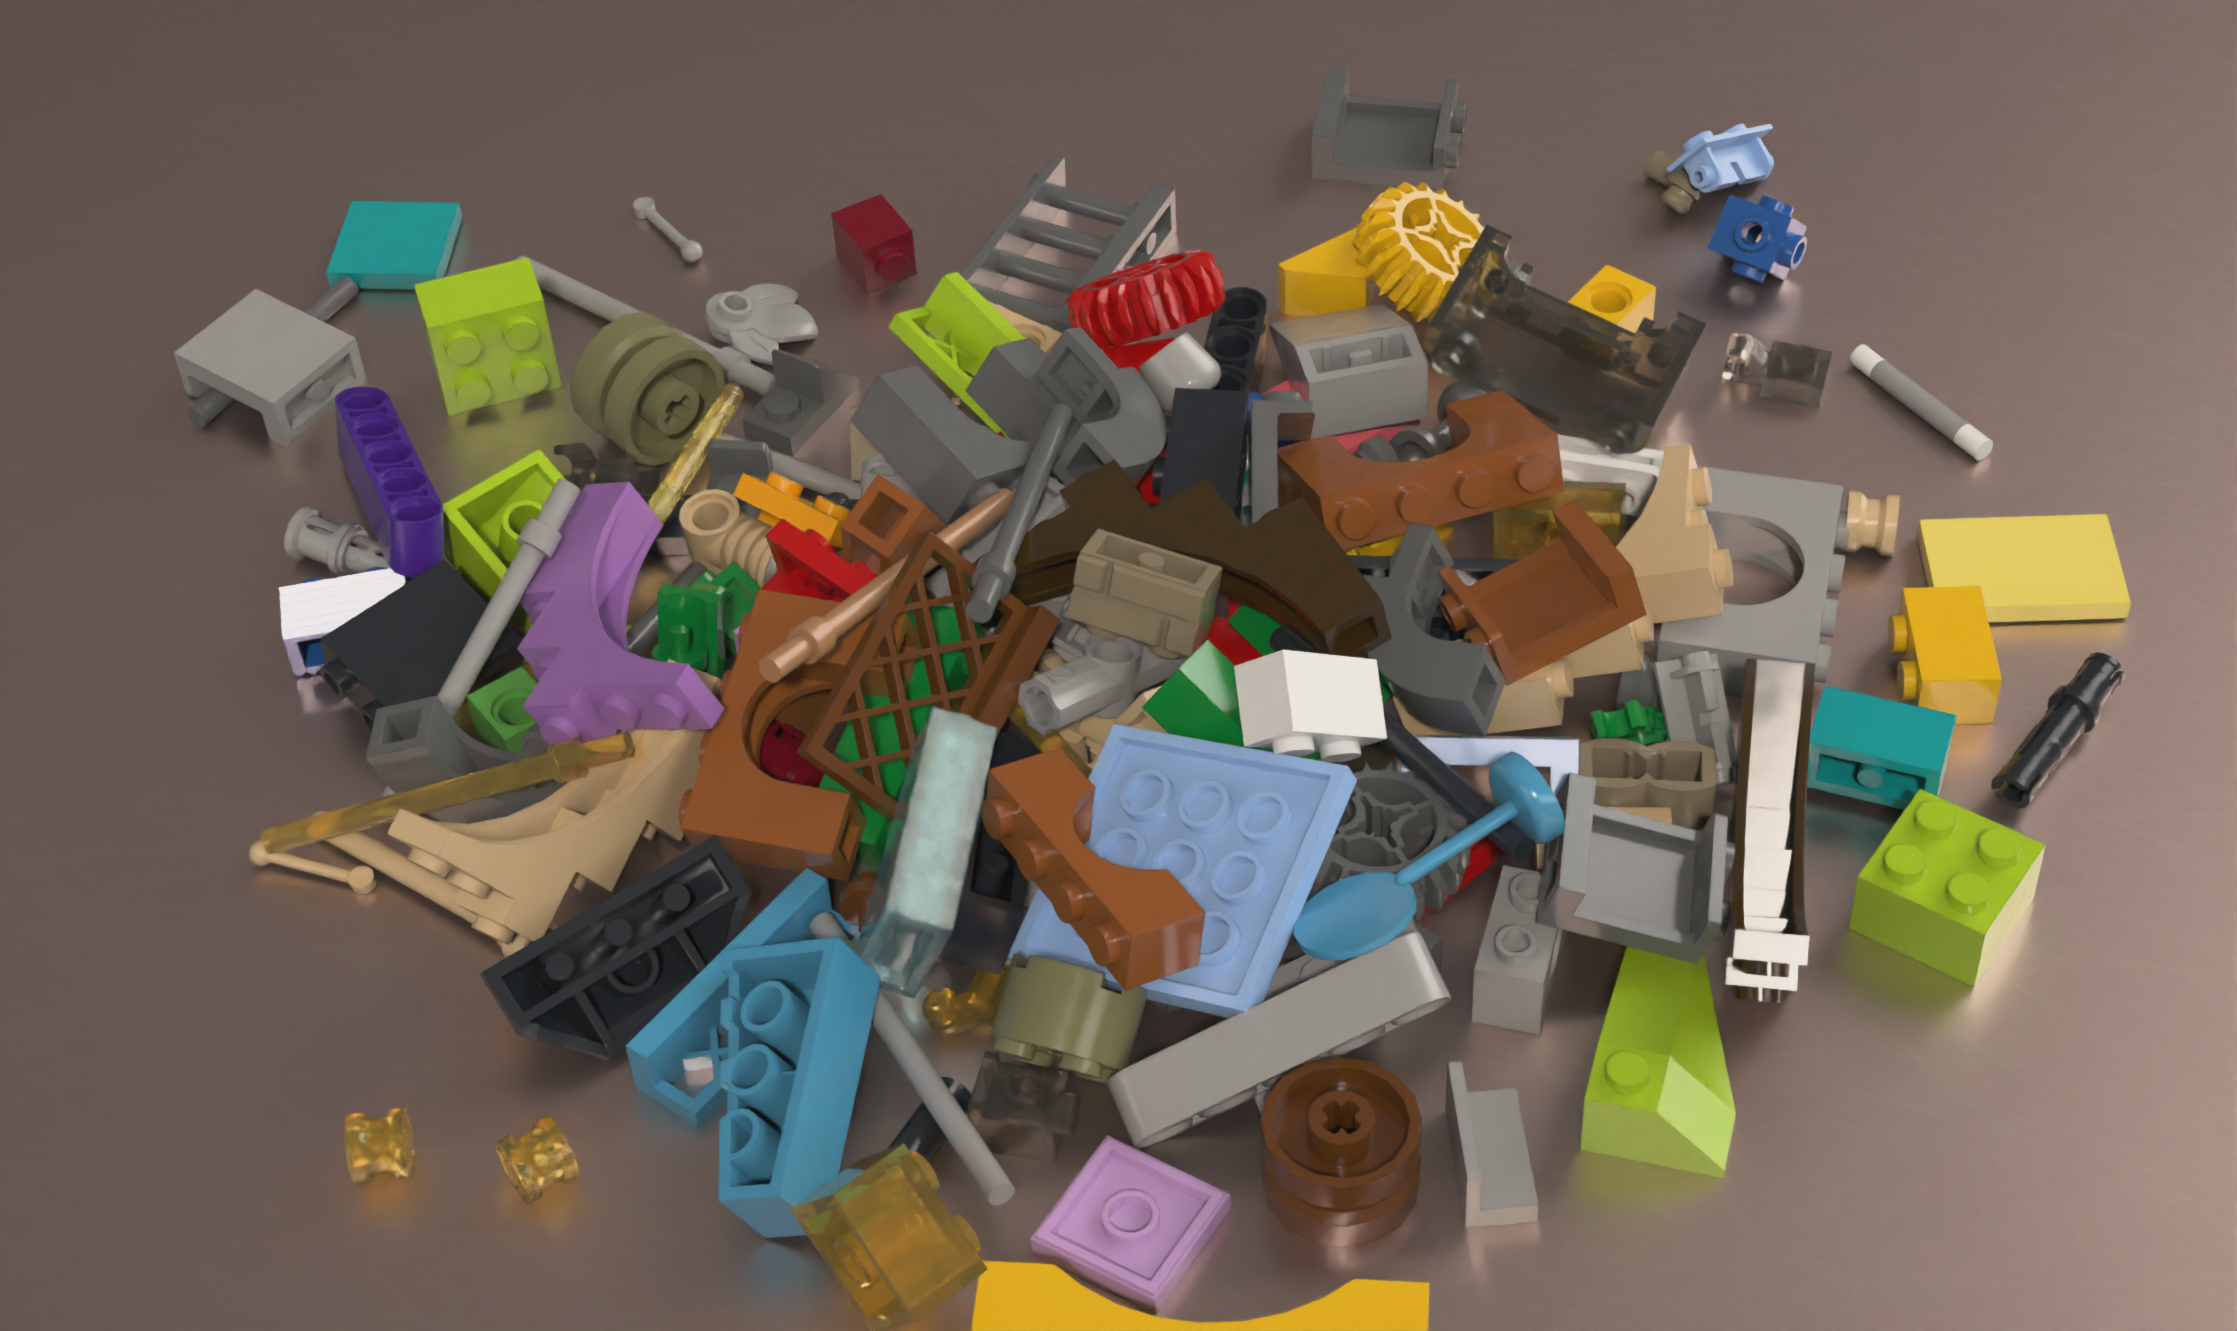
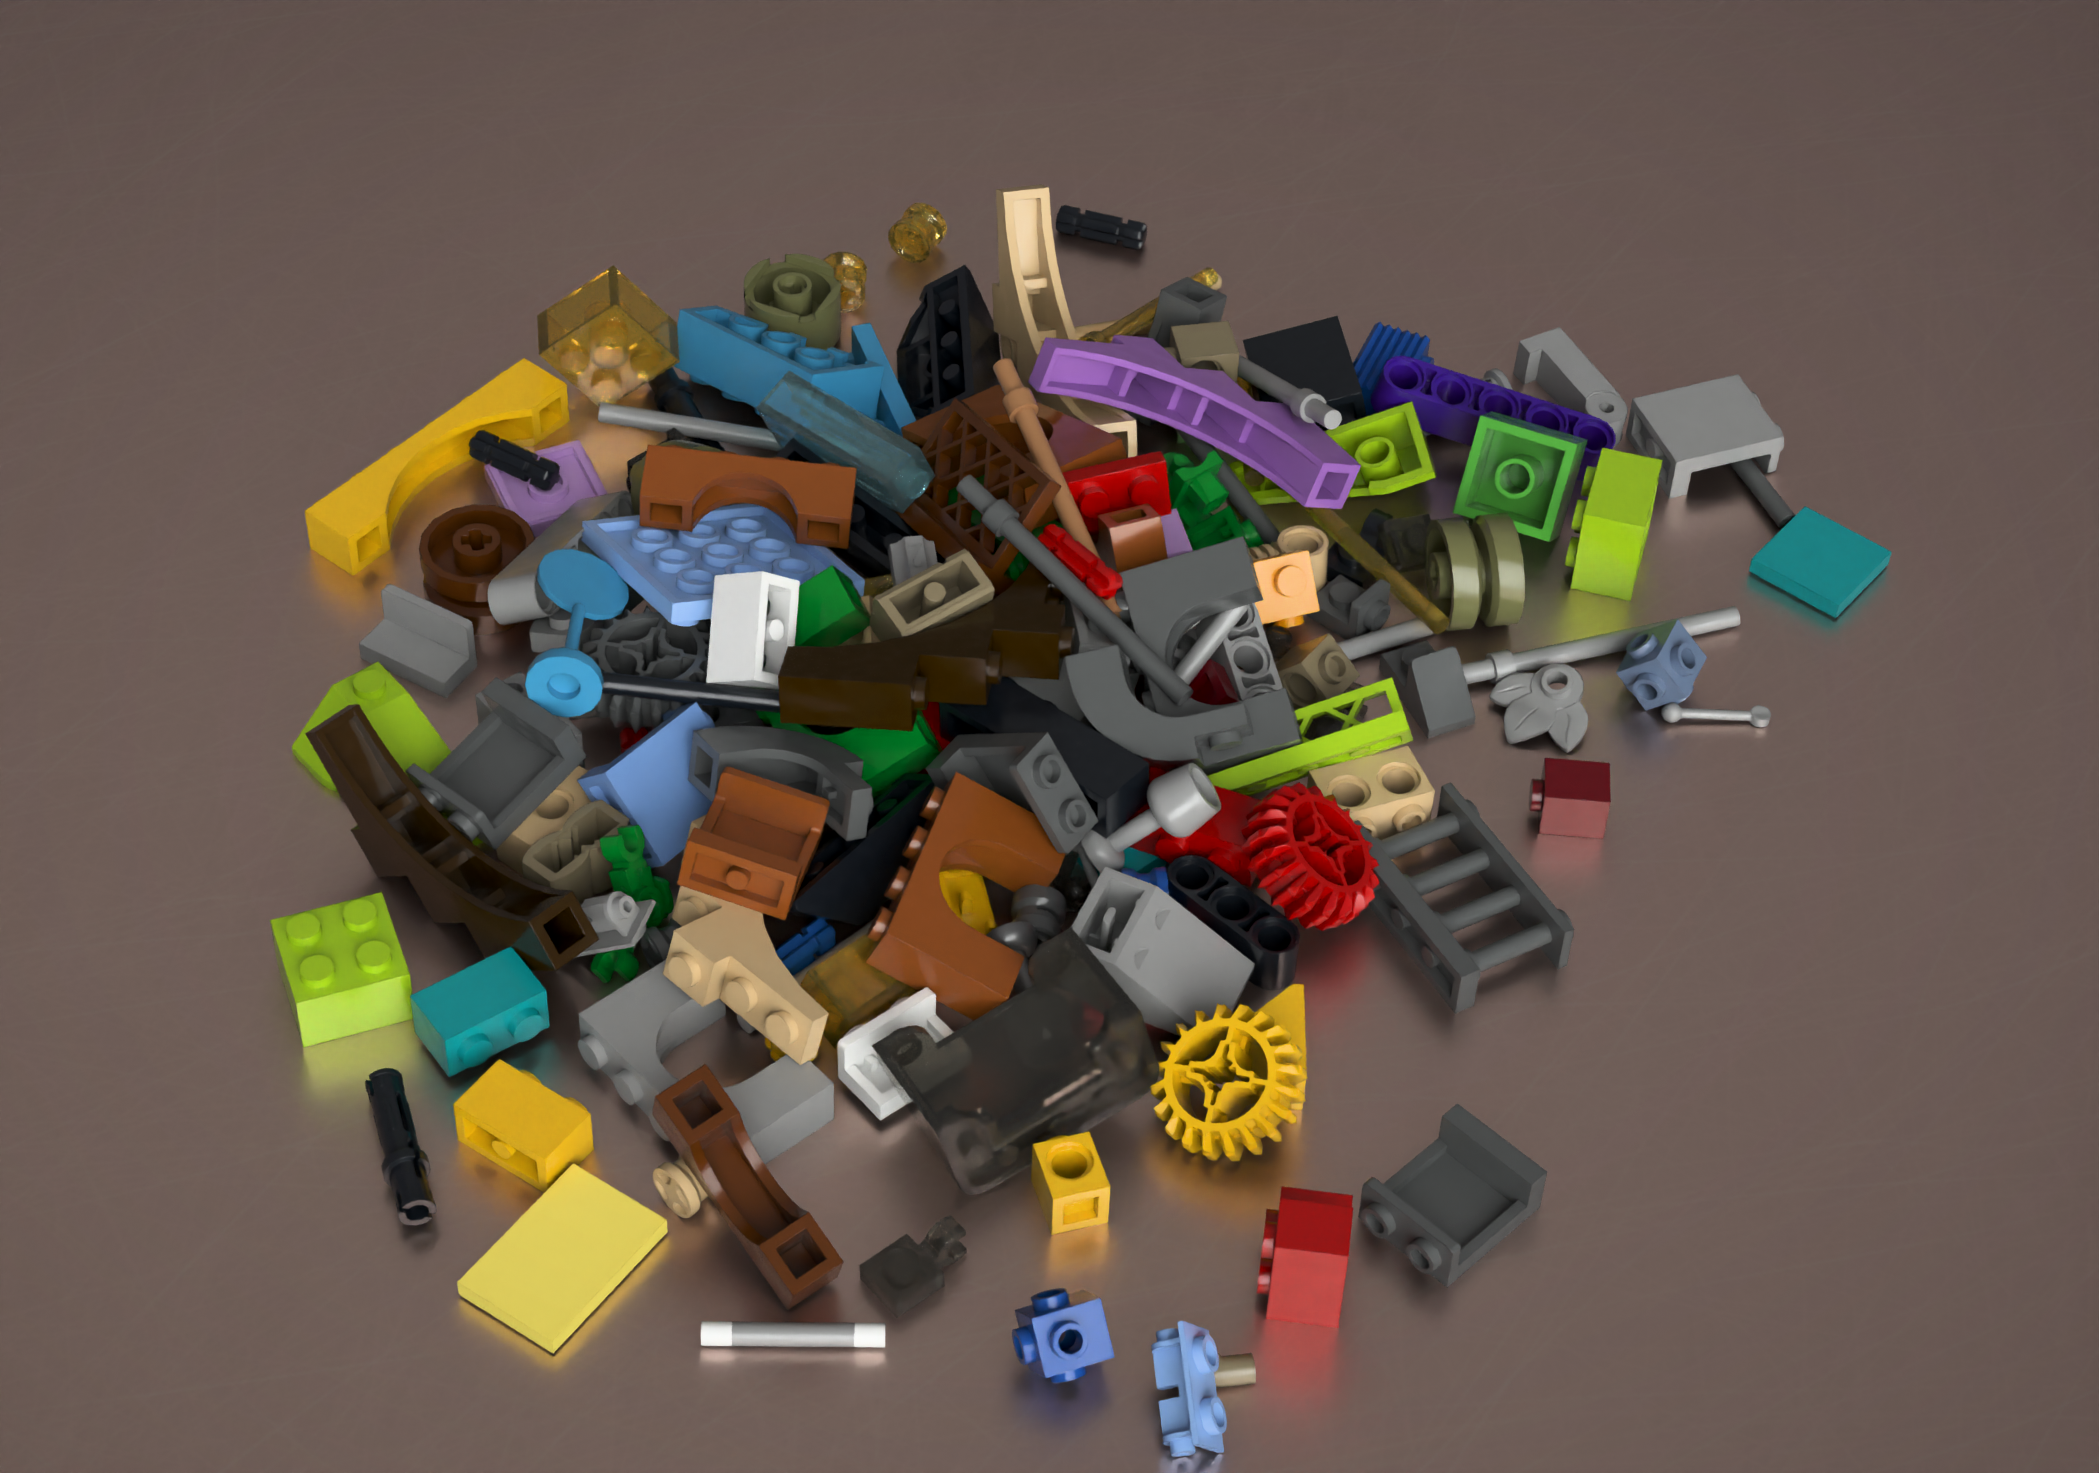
camera: 120 degrees right, 0 degrees up
none -> black axle [469,430,560,491]
none -> reddish brown arch [652,1064,844,1311]
none -> olive brick [744,254,841,351]
none -> red axle [1037,524,1123,600]
none -> black axle [1056,205,1147,250]
none -> dark tan brick [1164,321,1240,383]
none -> red brick [1257,1186,1353,1328]
none -> bright green brick [1453,411,1588,542]
none -> light grey leg [1513,327,1628,447]
none -> sand blue brick [1616,619,1707,711]

